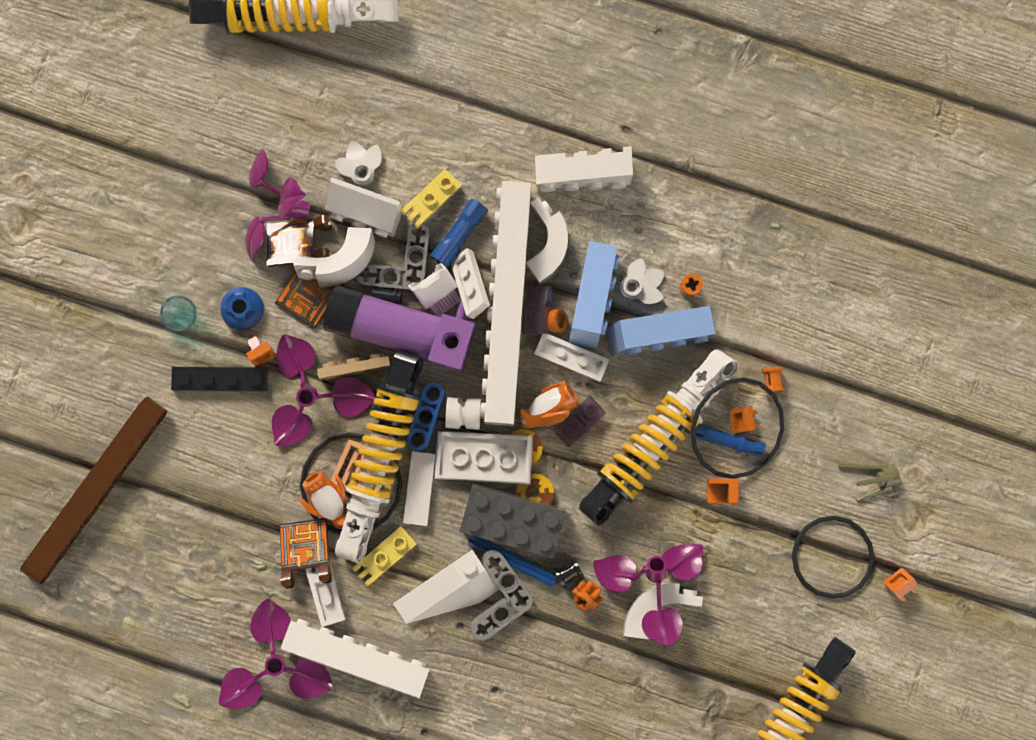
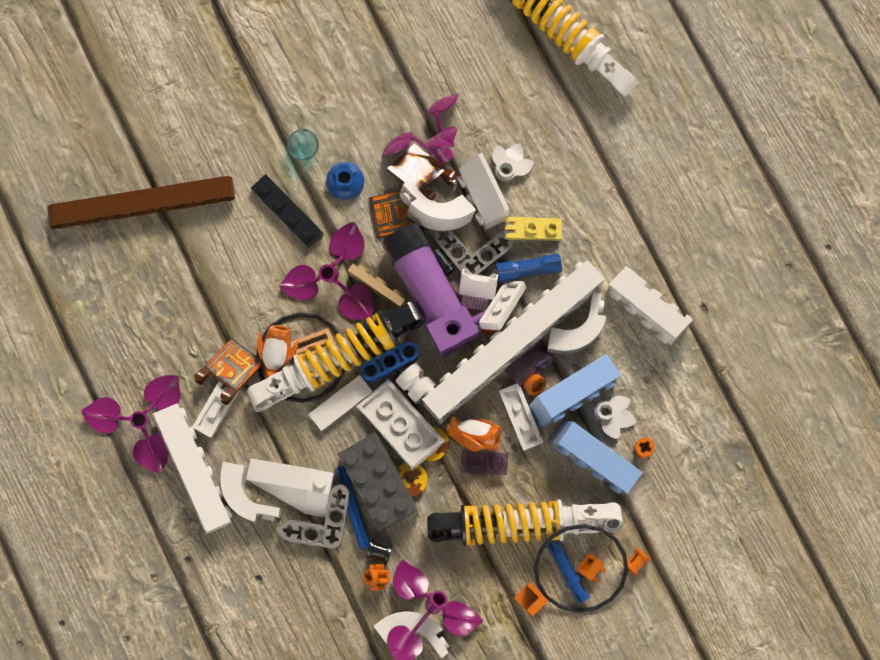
camera: 45 degrees right, 5 degrees down
orange tile [246,336,276,367] -> none
light yellow hinge [352,526,417,587] -> none
none -> white arch [220,462,282,523]

